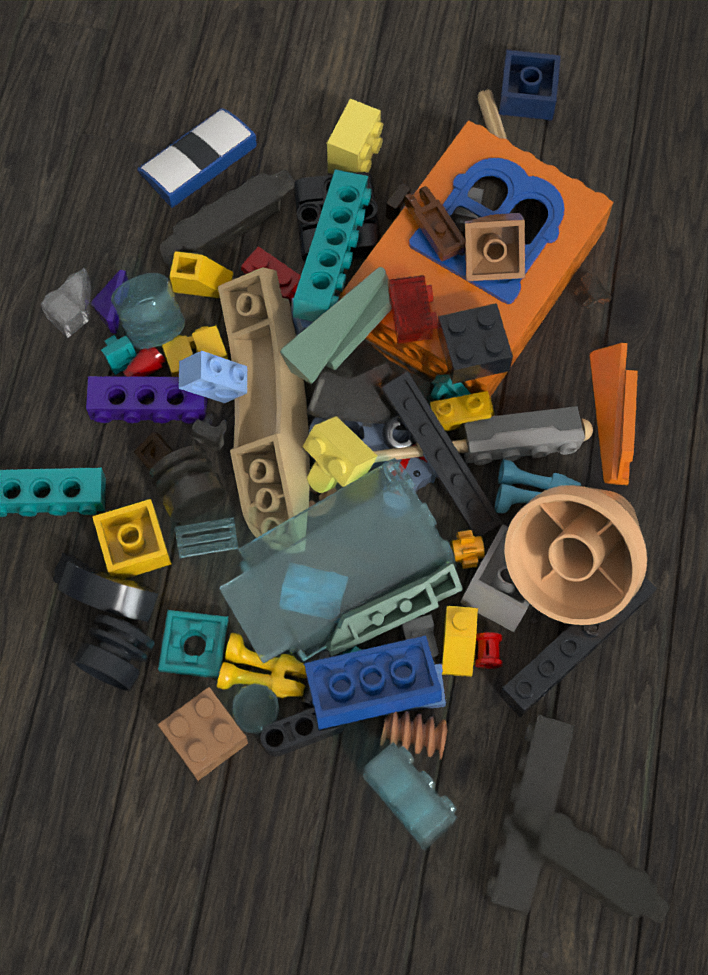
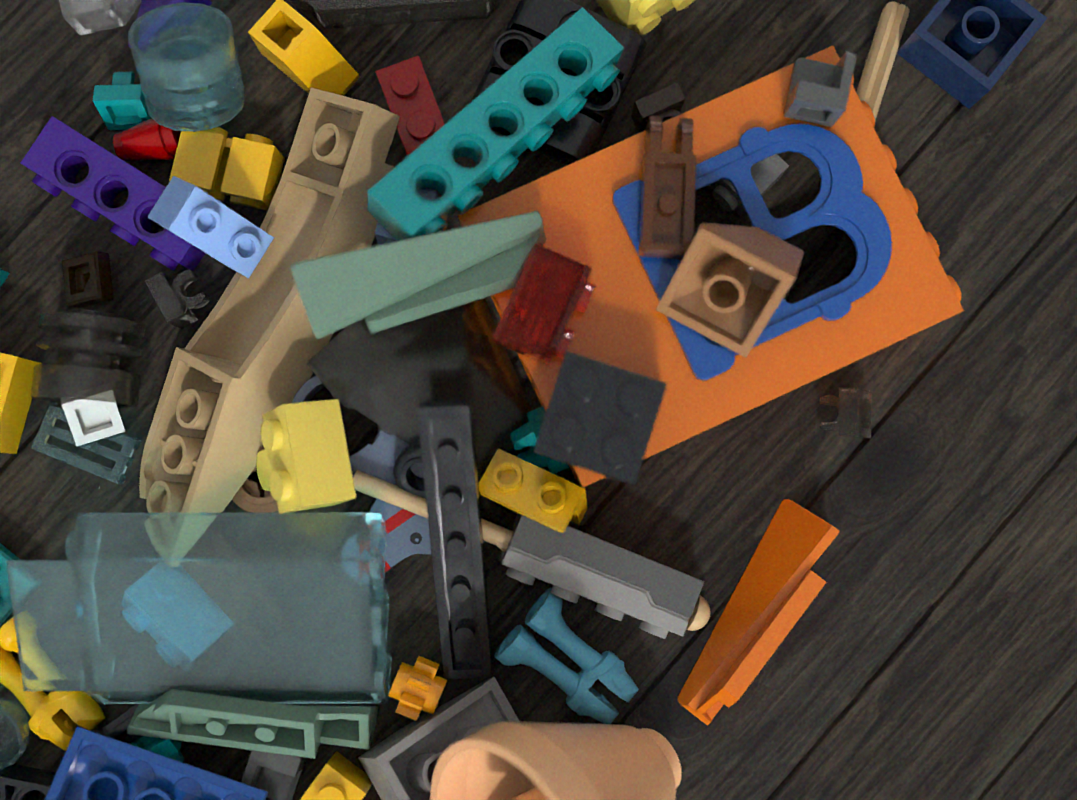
camera: 30 degrees right, 15 degrees up
none -> white tile [60,383,125,446]
none -> dark grey panel [783,52,856,127]

